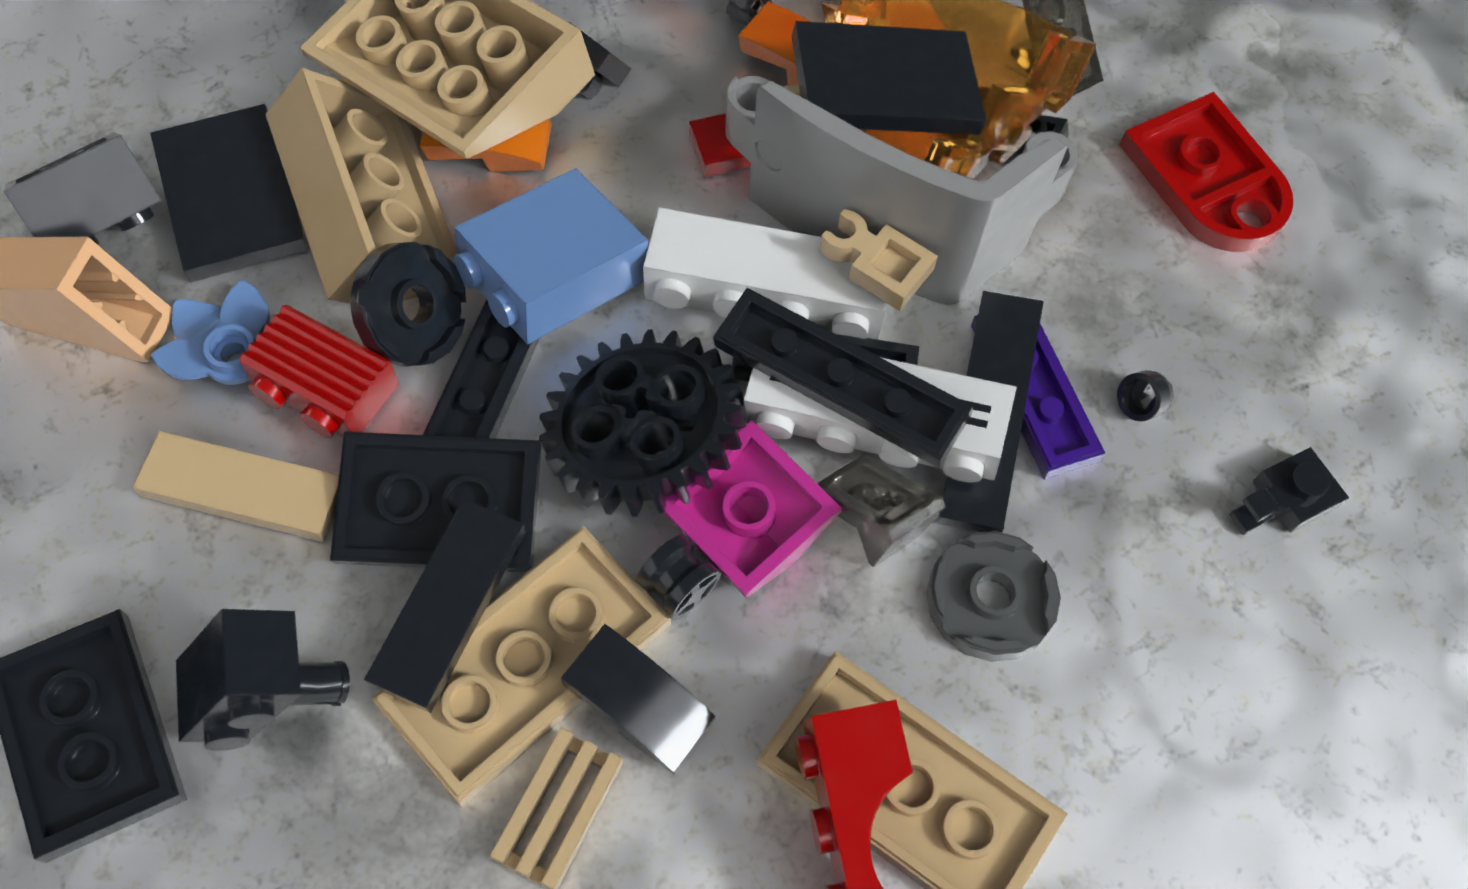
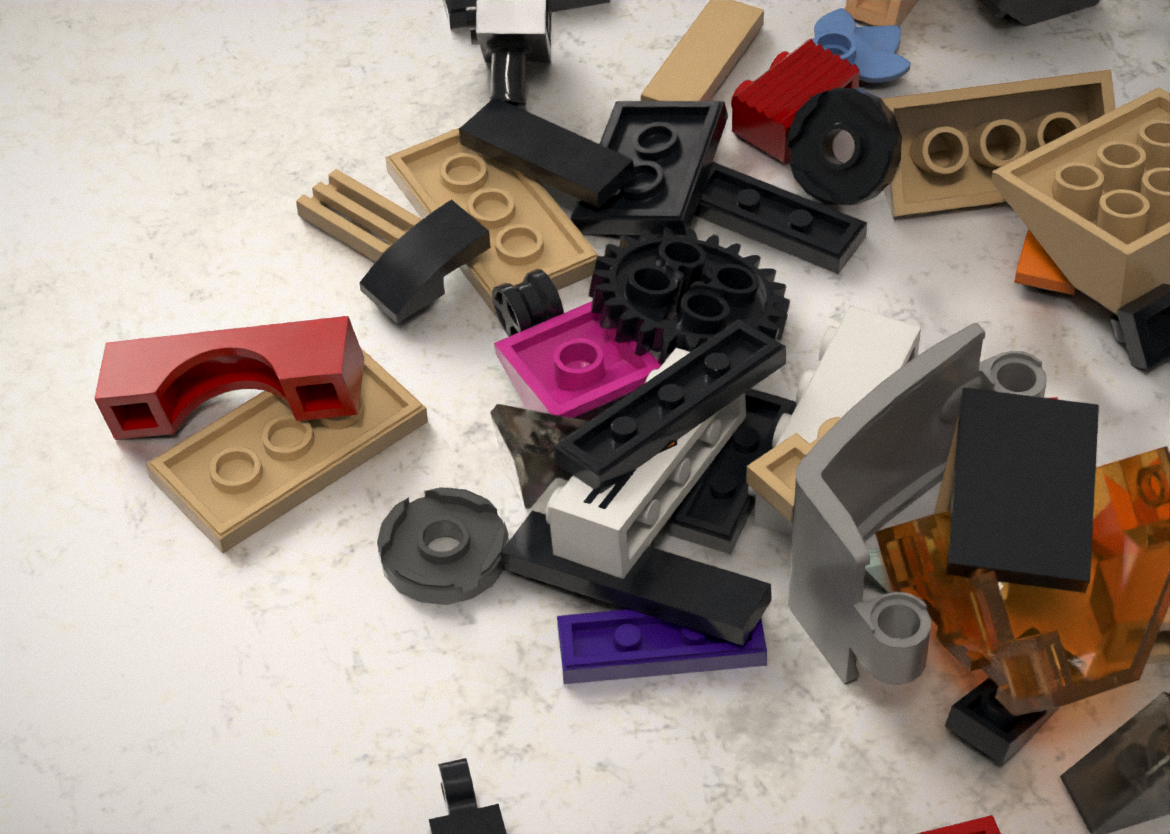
camera: 110 degrees right, 15 degrees down
black tile [150,104,309,283] -> none
medium blue brick [453,168,648,345] -> none
black hinge [1117,370,1174,422] -> none

